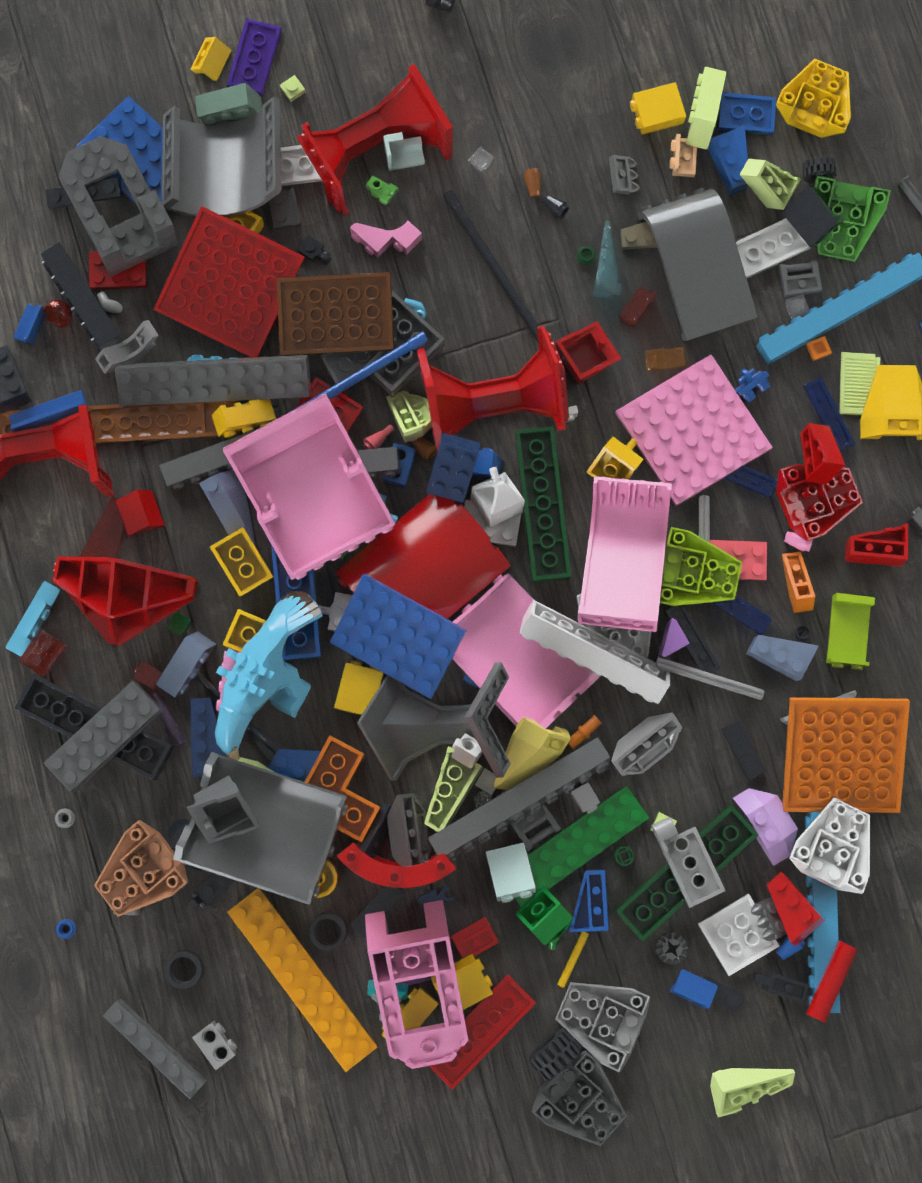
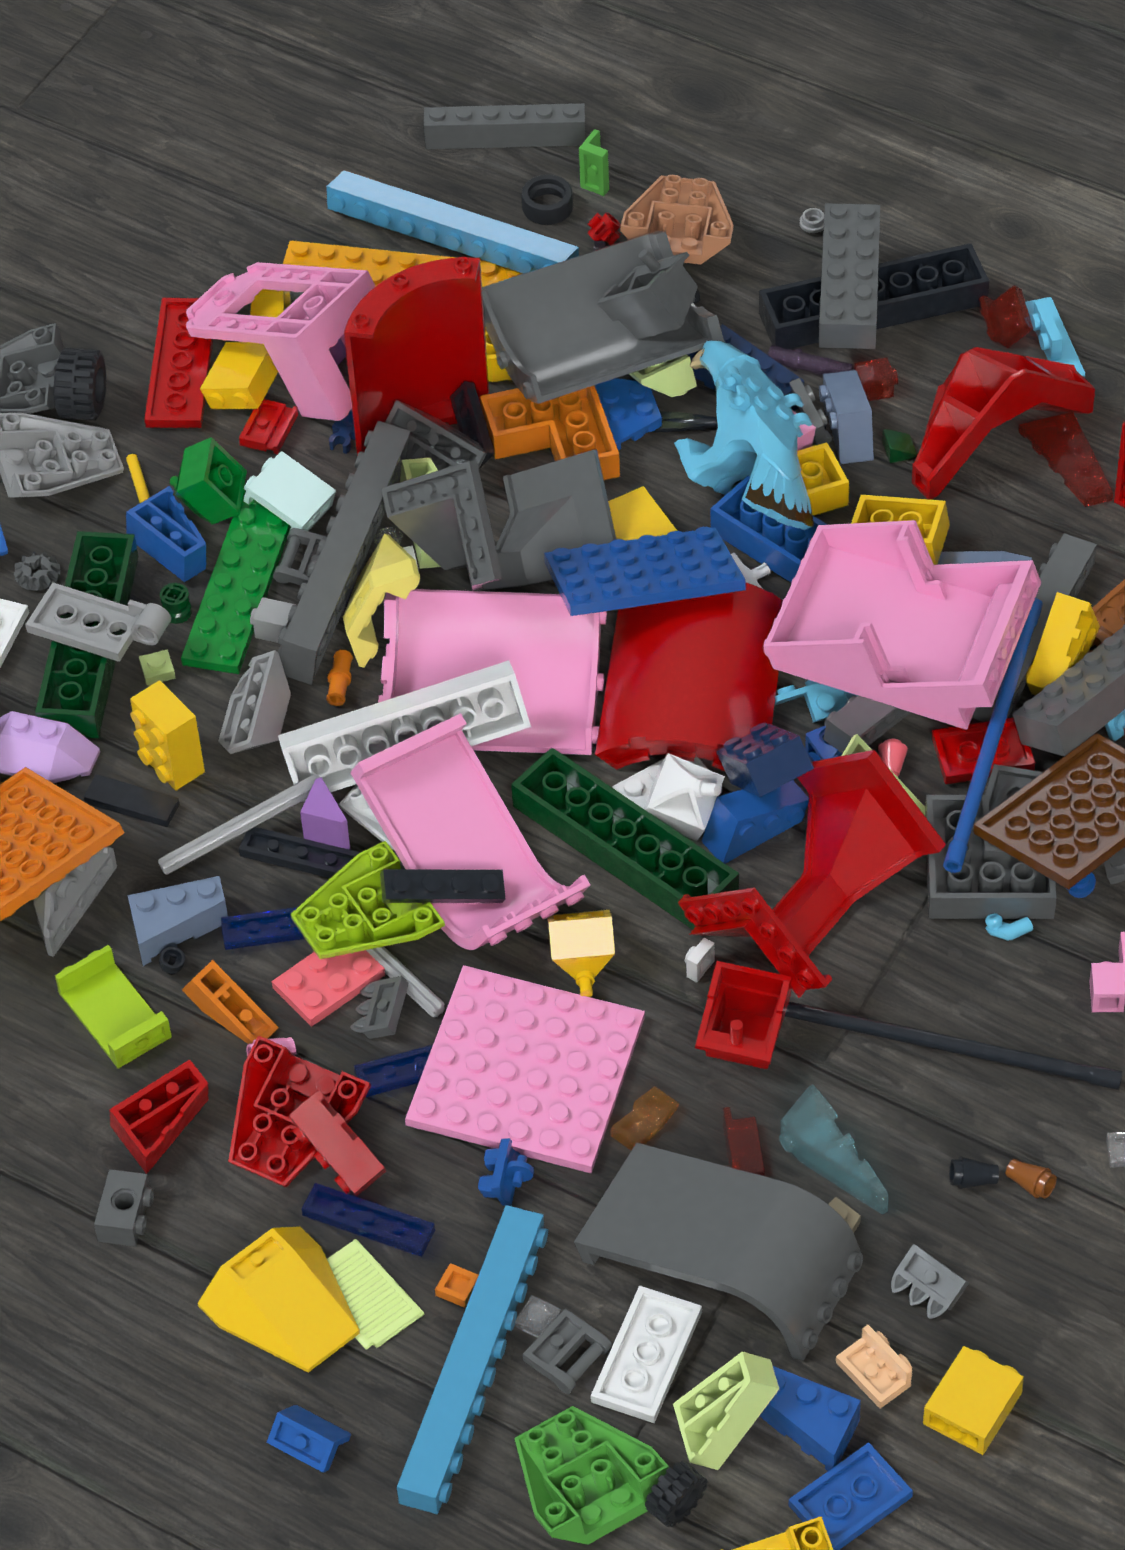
camera: 145 degrees right, 30 degrees down
blue plate [56,919,76,939] -> none
red slope [115,490,165,537] -> none
light grey brick [192,1021,237,1070] -> none
dark green plate [577,246,596,265] -> none
yellowish green wedge [686,67,726,150] -> none
black panel [782,187,843,247] -> none
none -> yellow brick [130,680,205,791]
none -> dark azure brick [326,170,579,274]
none -> dark grey plate [350,976,409,1039]
none -> black plate [380,869,506,903]
none -> bright green panel [579,129,609,196]
none -> red gear [588,212,621,246]
none -> dark grey plate [789,378,832,445]

